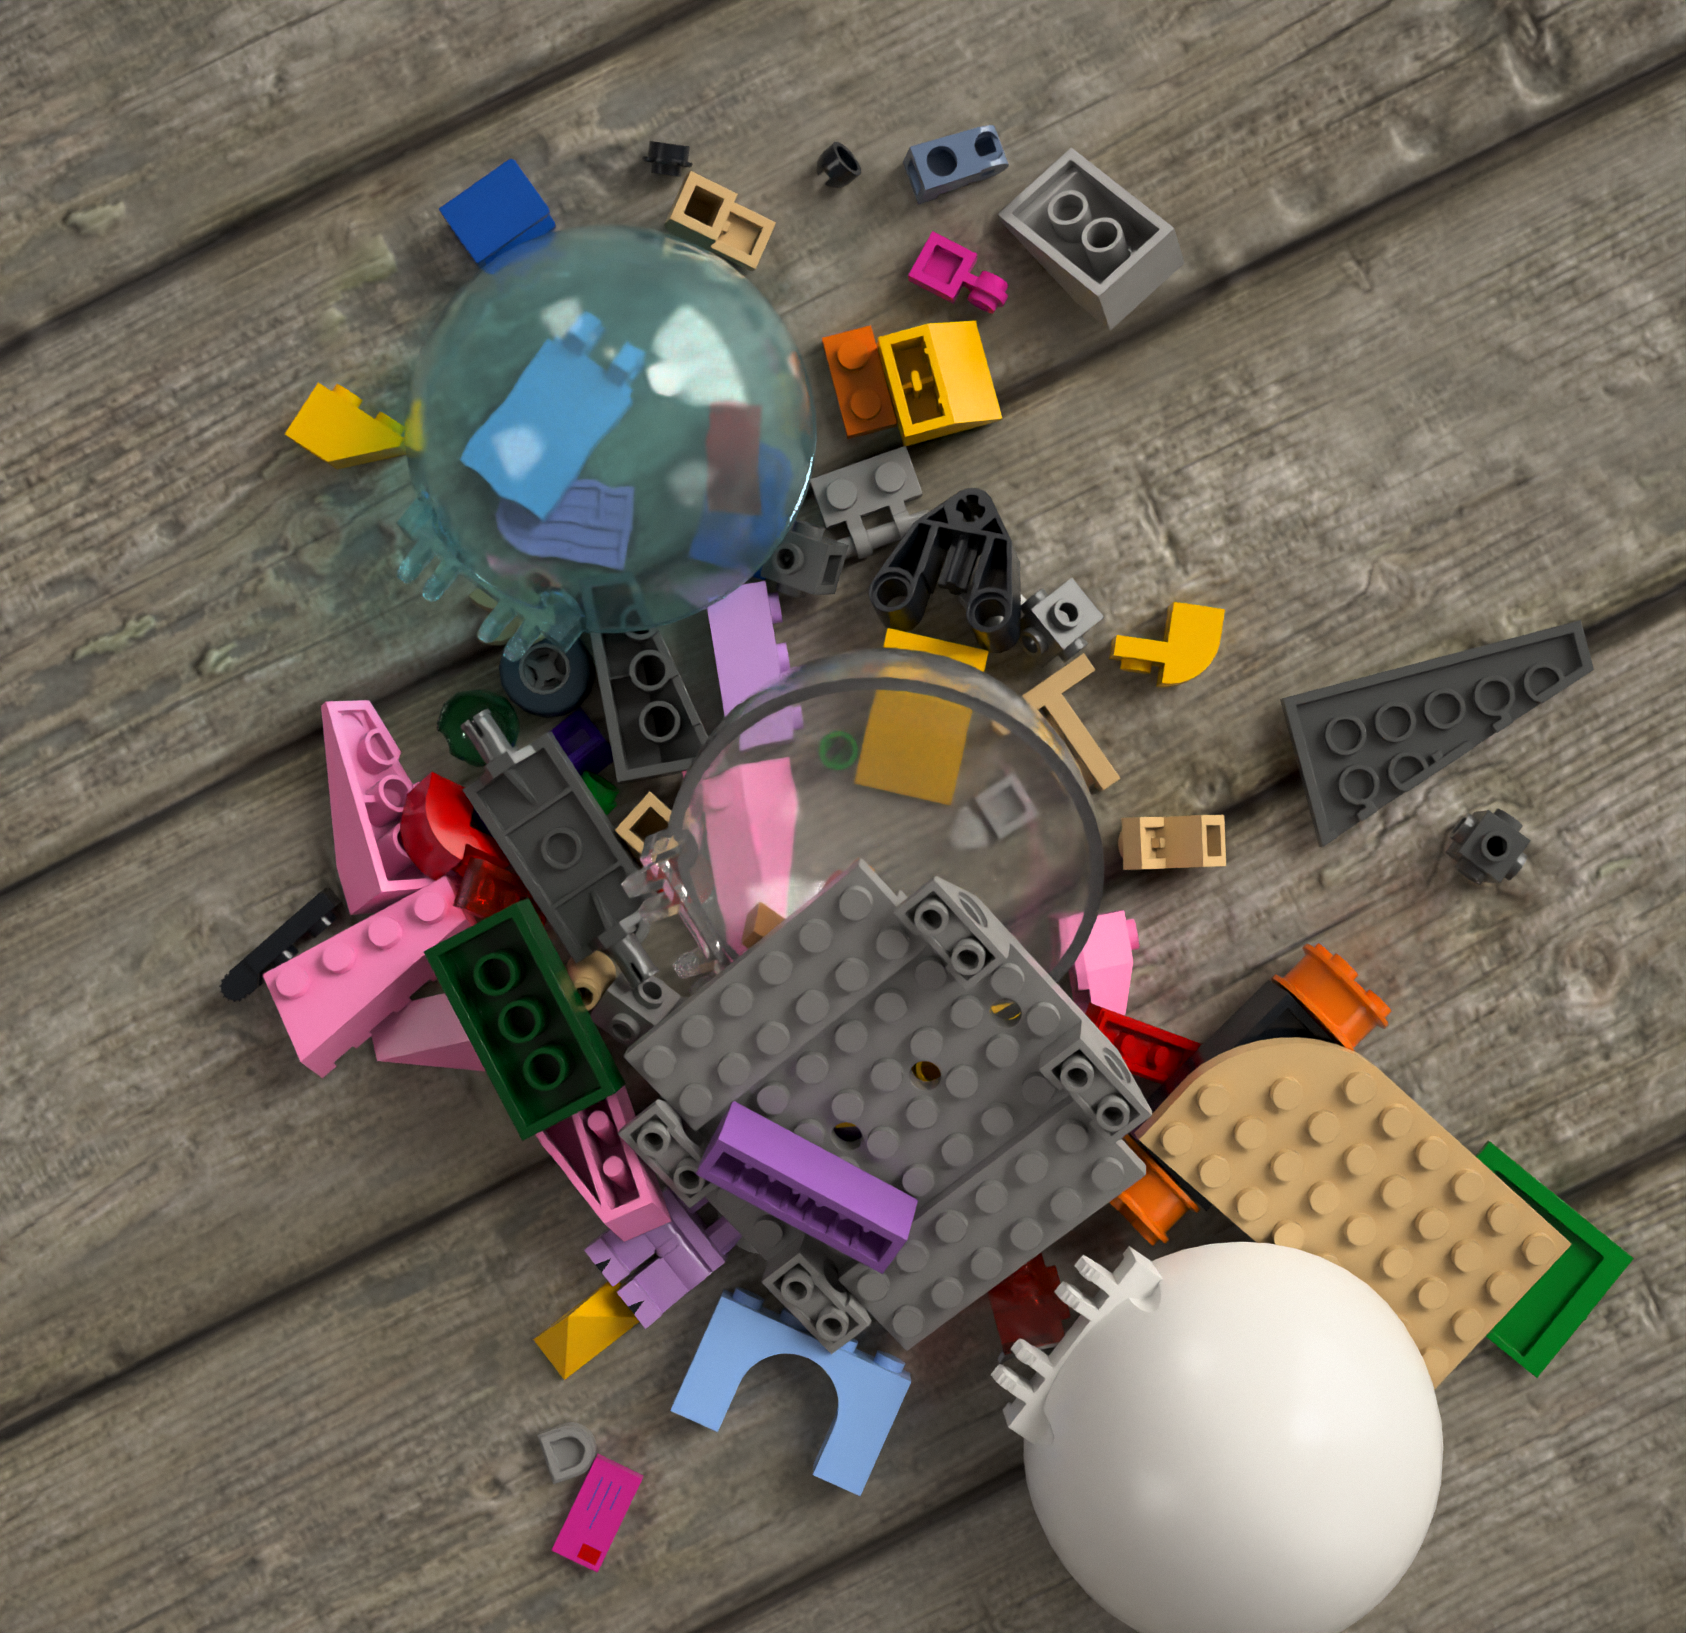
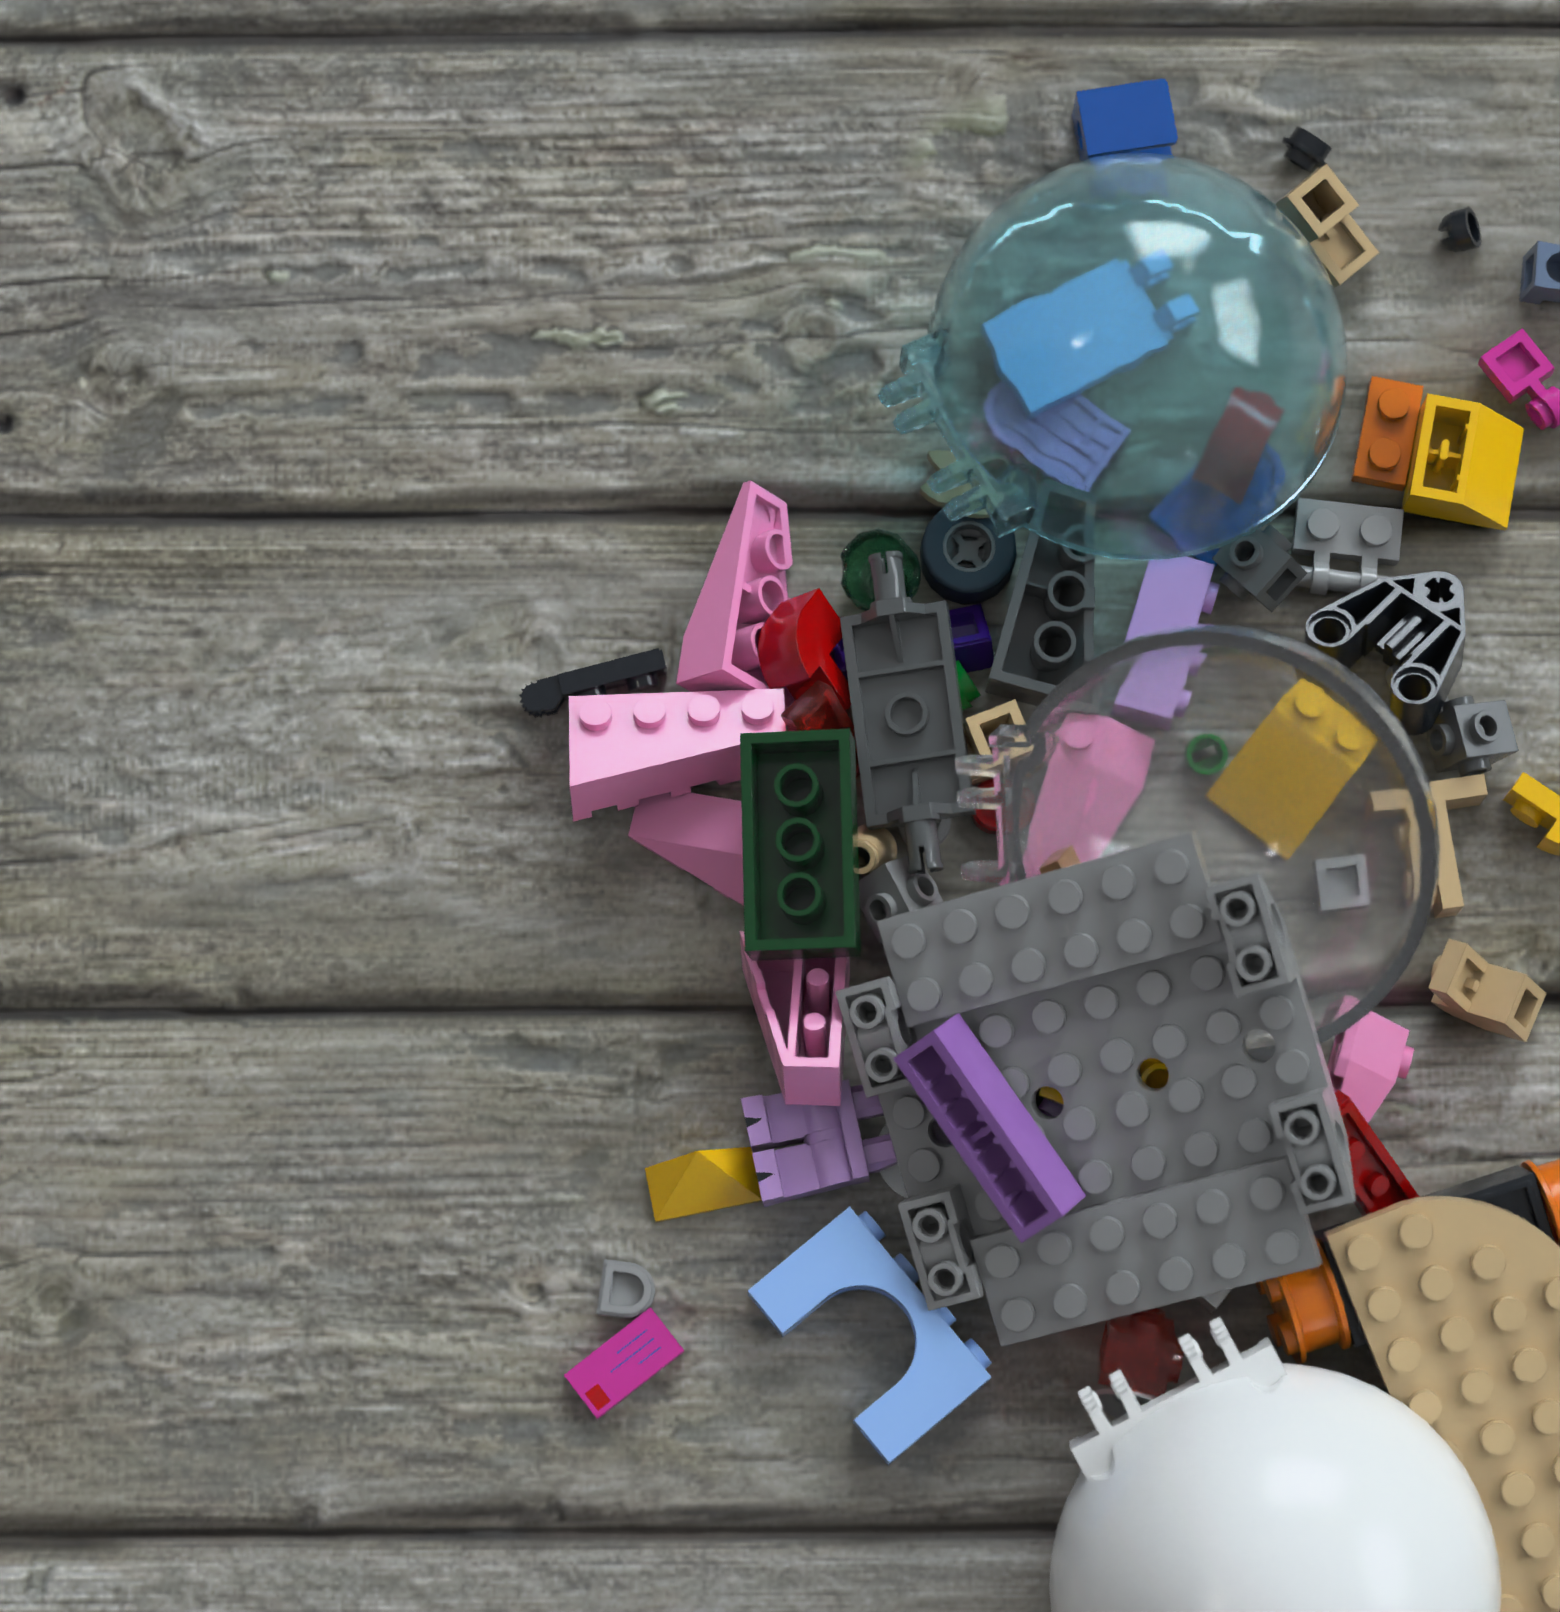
camera: 25 degrees right, 10 degrees down
yellow slope [285,382,412,470] -> none

